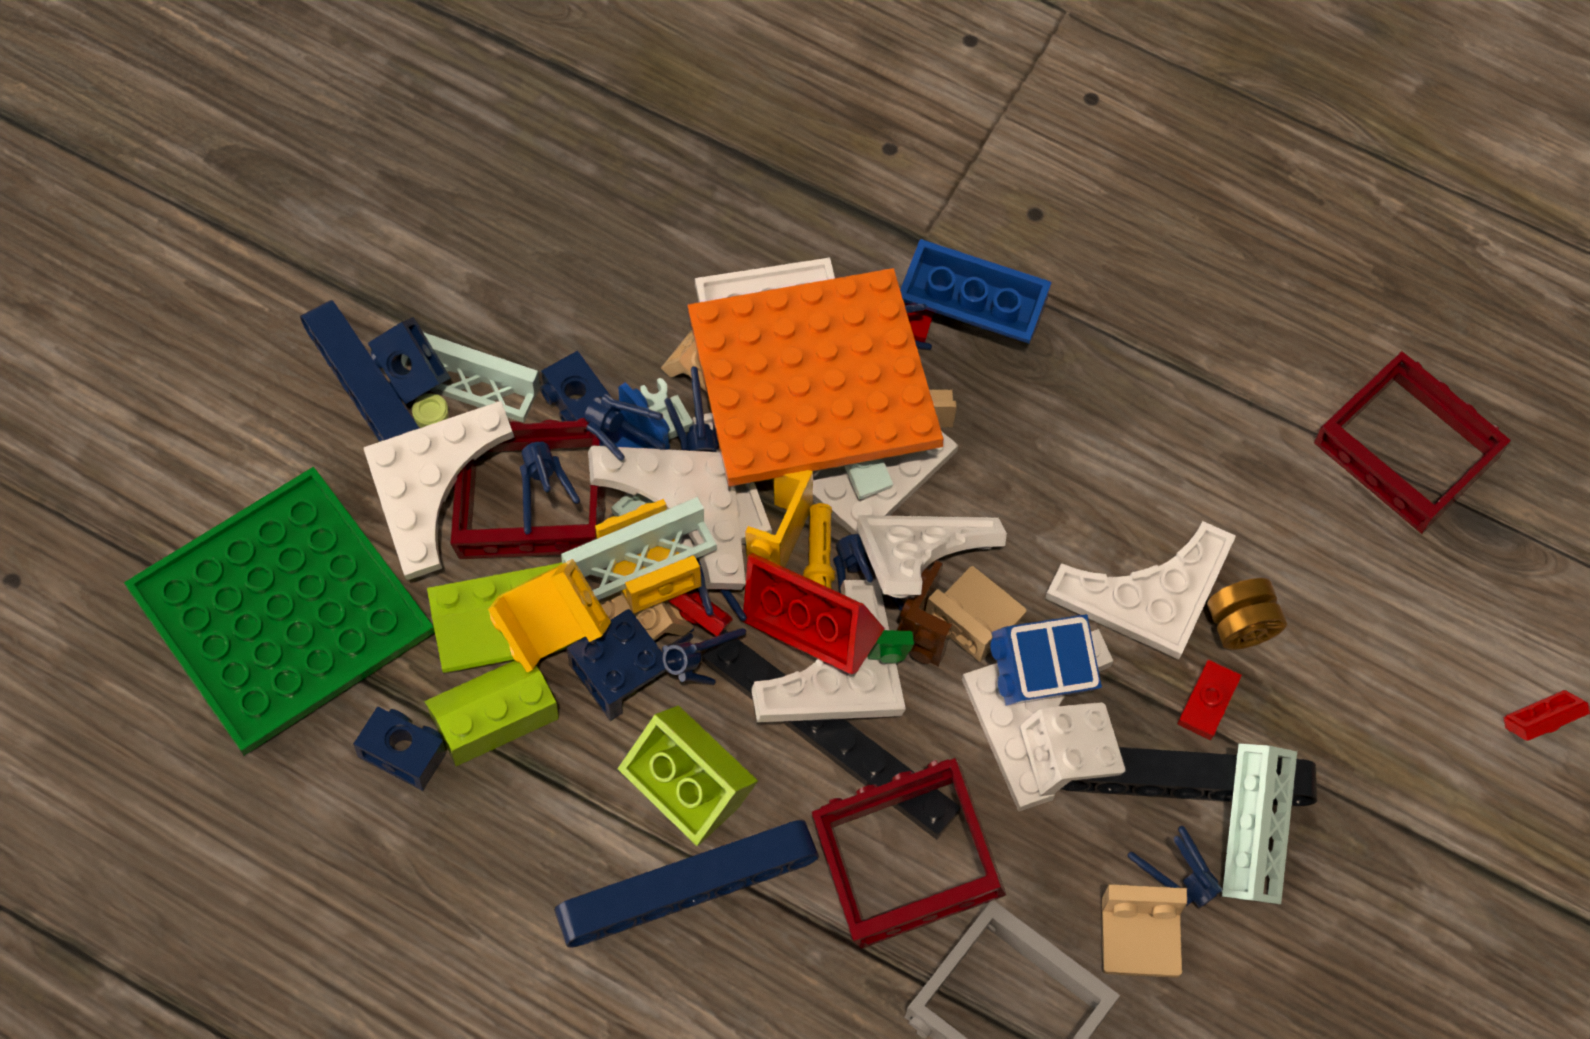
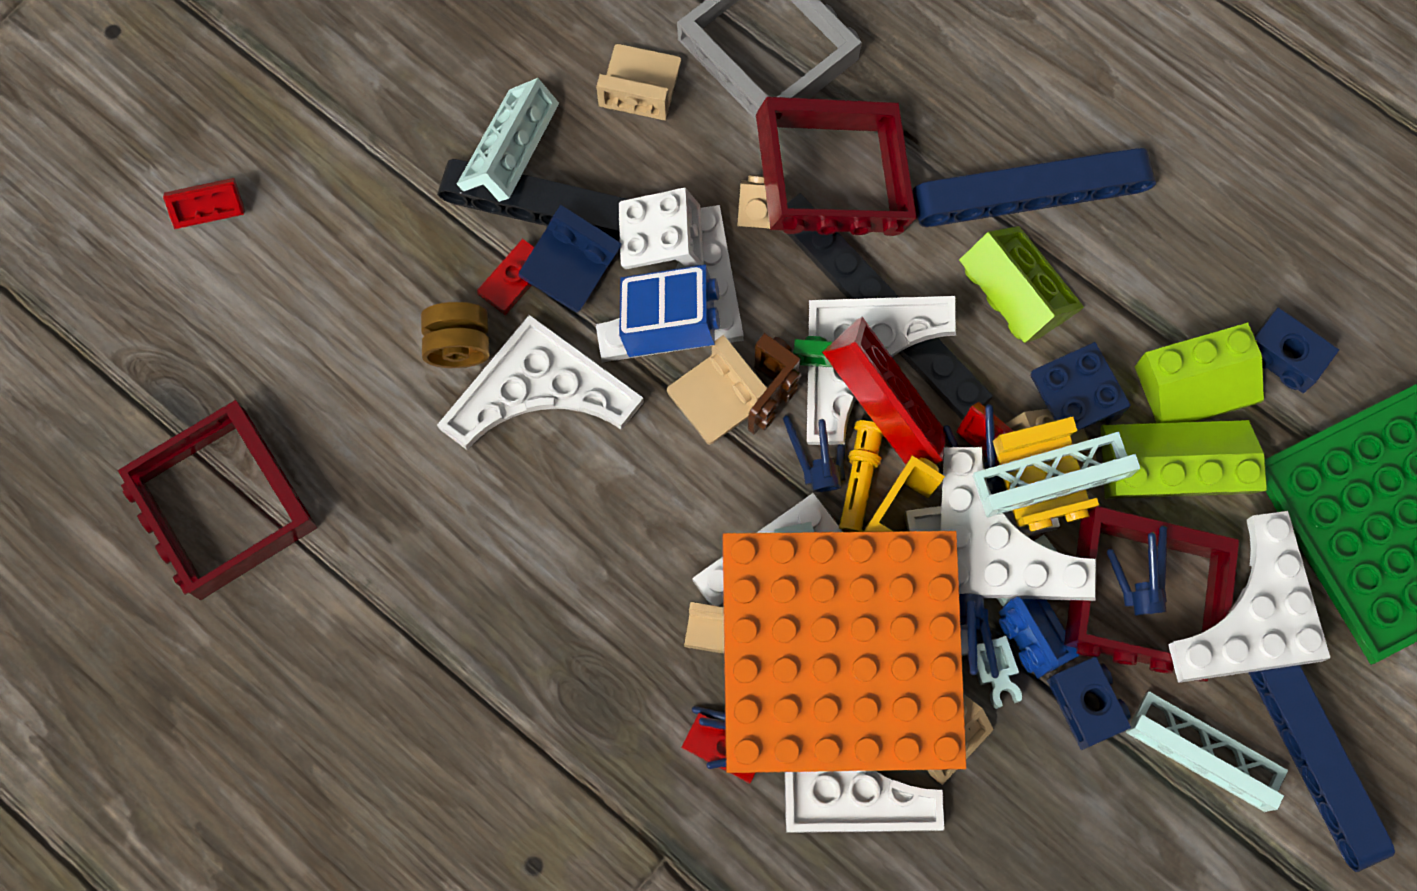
camera: 165 degrees left, 10 degrees up
dark blue brick [368,317,451,404] -> none
yellowish green tile [412,393,449,428] -> none
yellow panel [488,559,611,672] -> none
dark blue plant [585,394,665,461] -> none
dark blue plant [662,628,746,685] -> none
white plate [857,515,1007,598] -> none
blue slope [900,239,1052,344] -> none
dark blue plant [1128,826,1223,909] -> none
none -> dark blue bracket [518,205,622,313]
none -> tan bracket [737,175,770,229]

